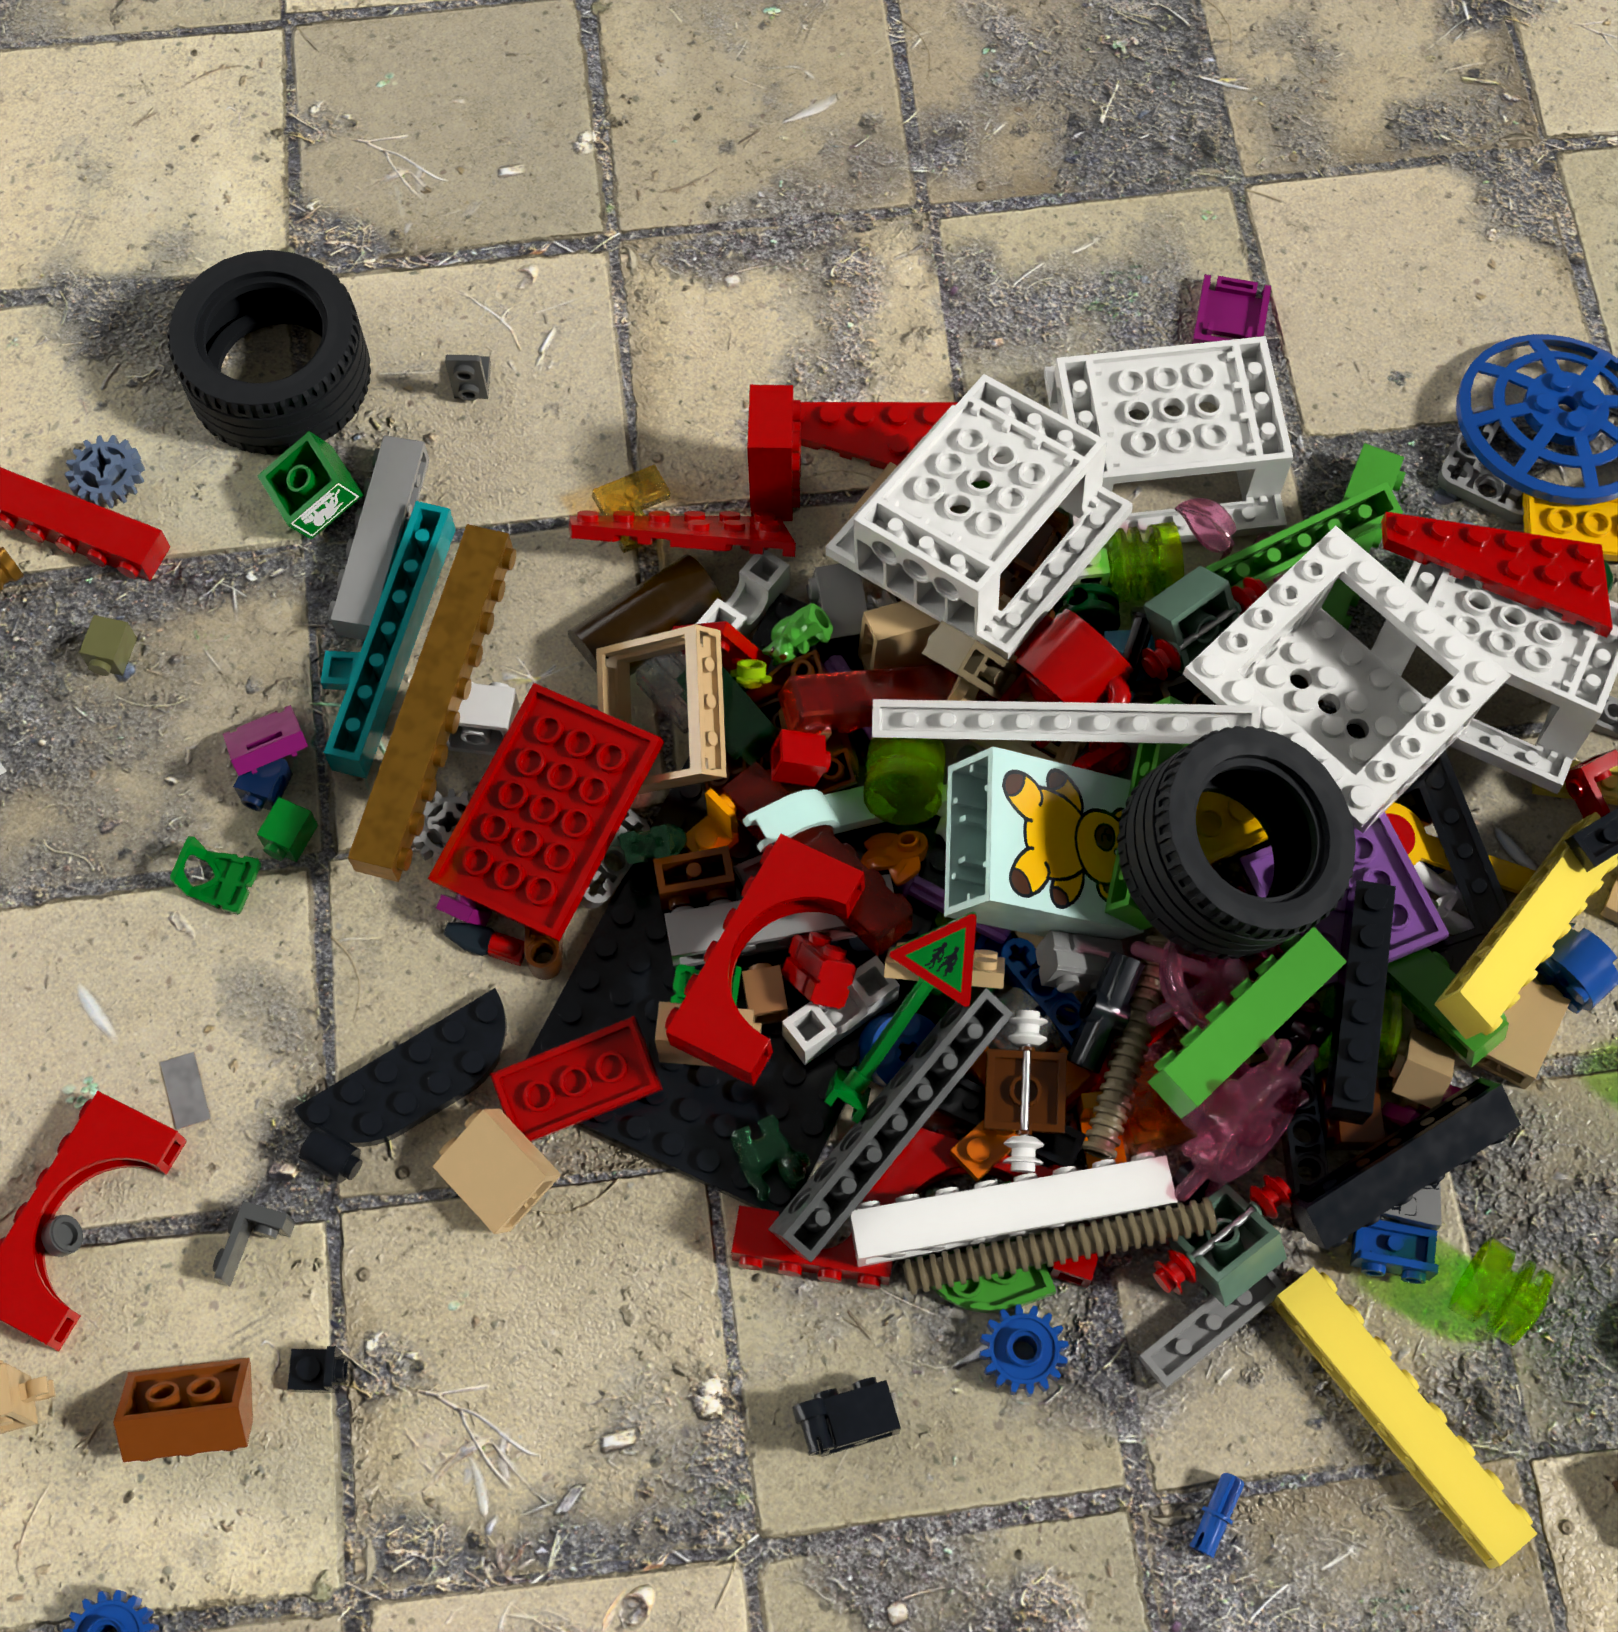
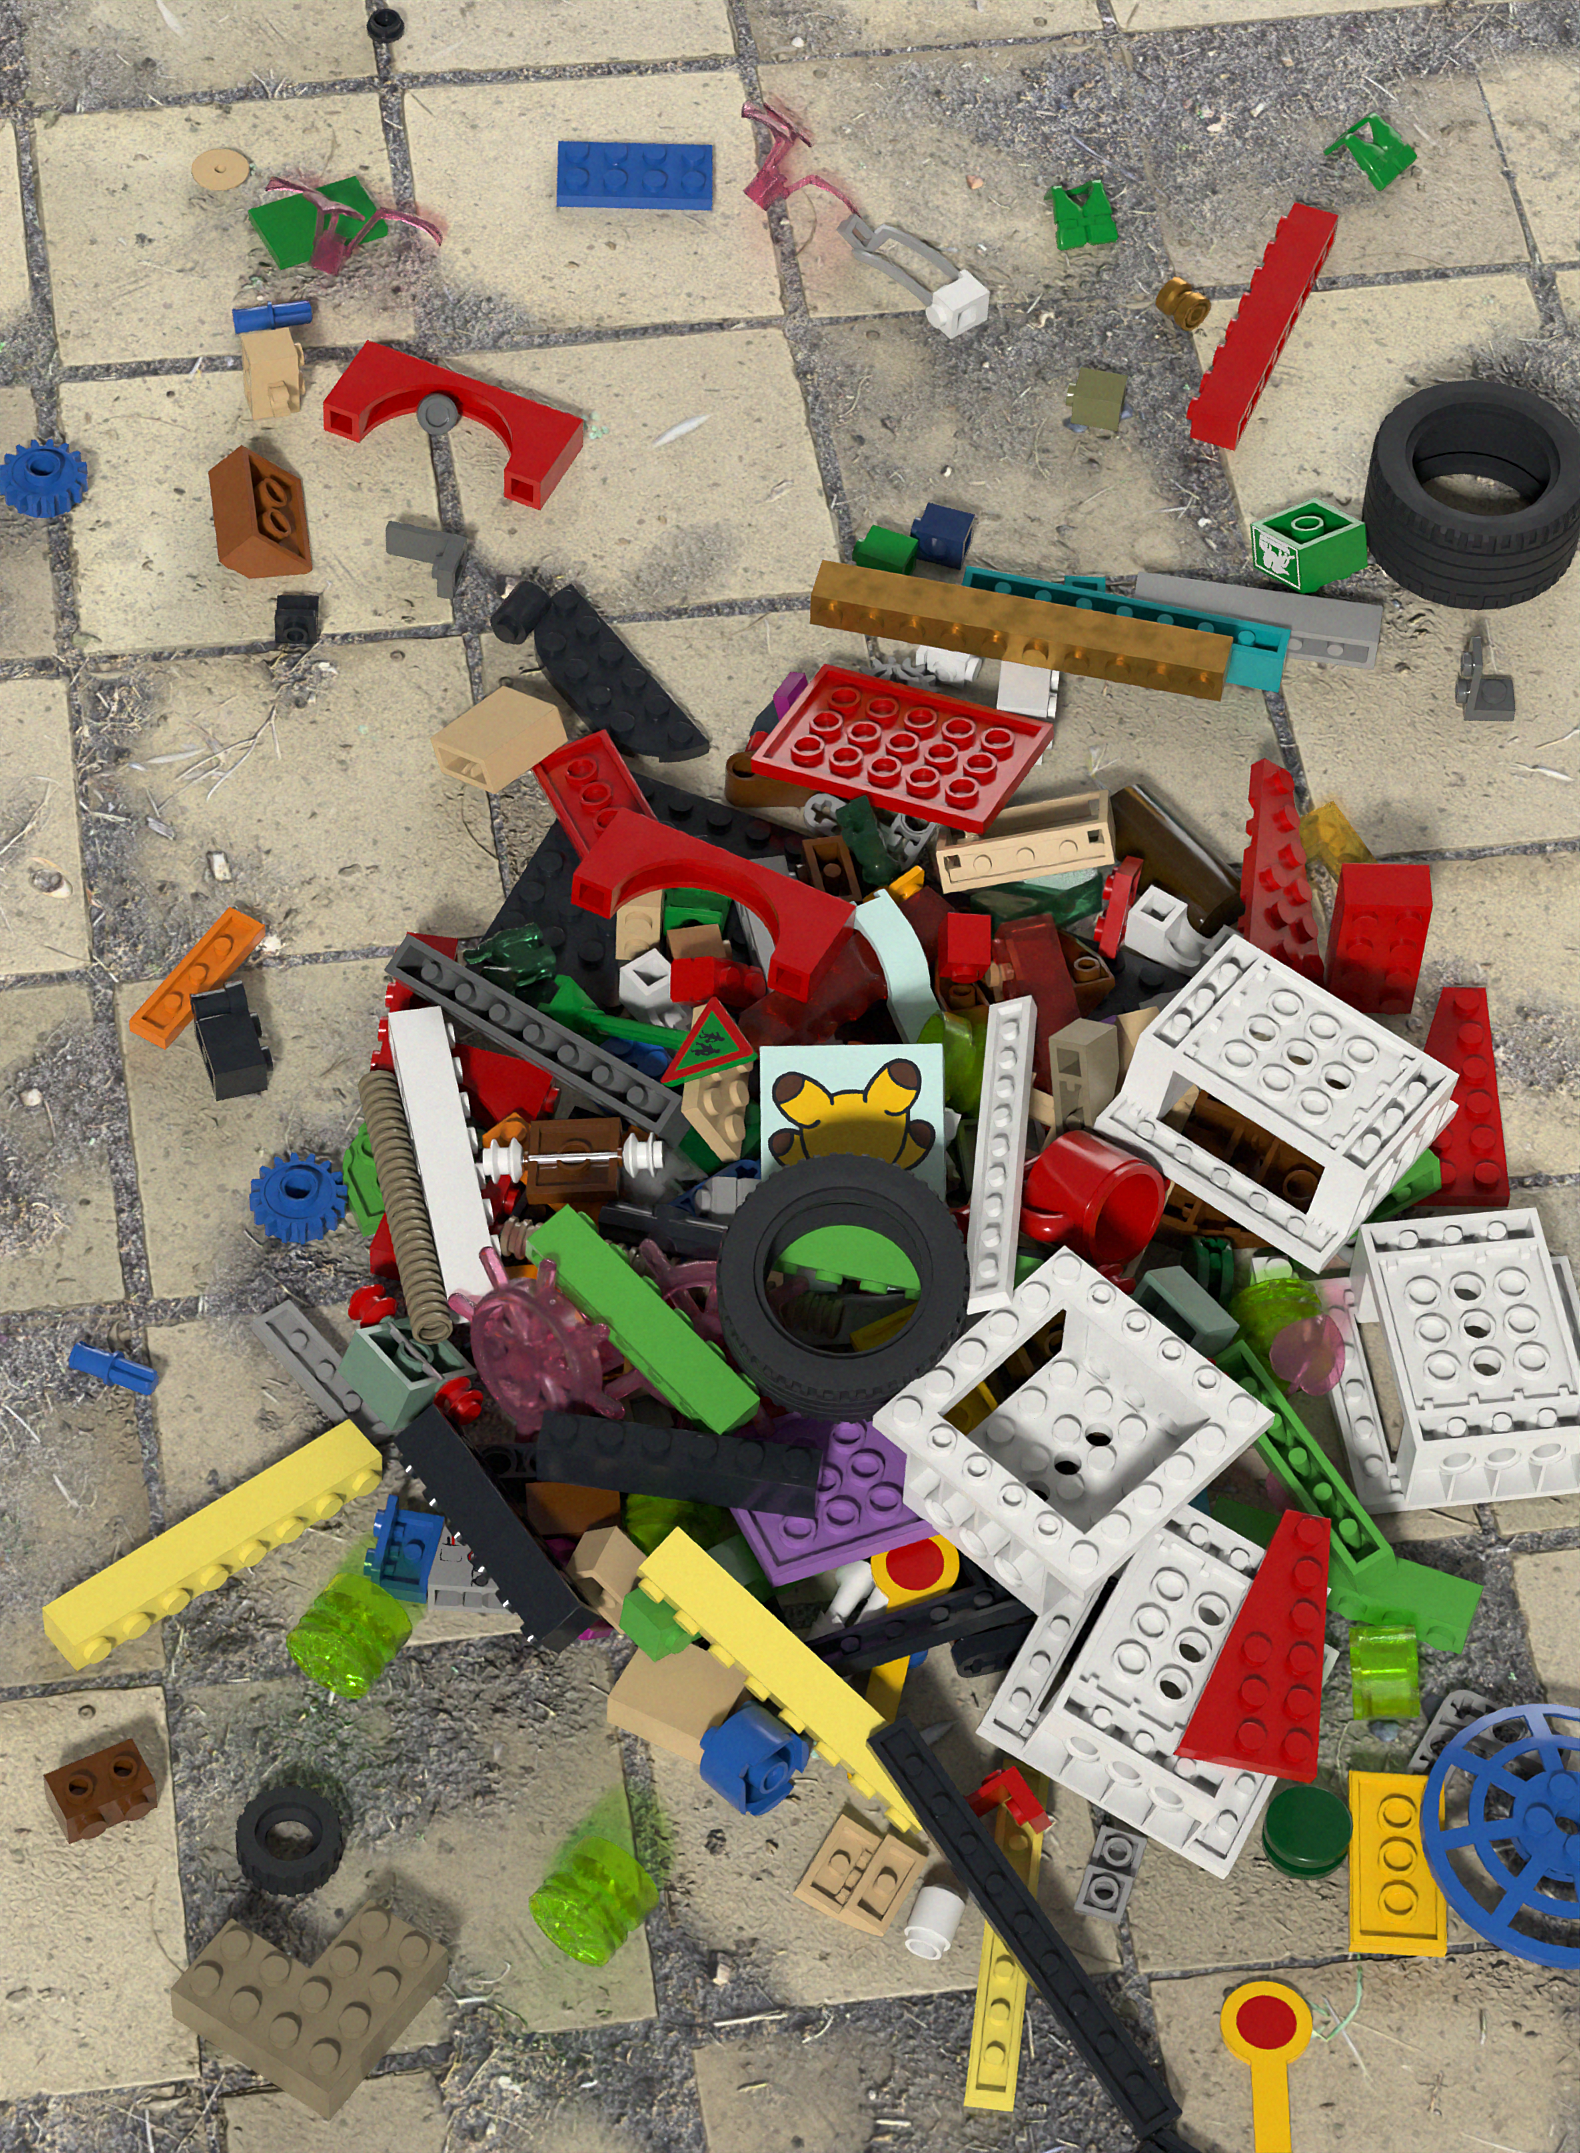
camera: 85 degrees right, 15 degrees down
sand blue gear [65,435,145,508] -> none
flat silver sticker [160,1052,211,1129] -> none
green piece [170,836,262,915] -> none
magenta container [222,705,308,776] -> none
lime plate [730,659,772,689] -> none
bright green animal [762,602,834,666] -> none
none -> orange plate [129,906,266,1050]
none -> clear neon green brick [1348,1624,1420,1721]

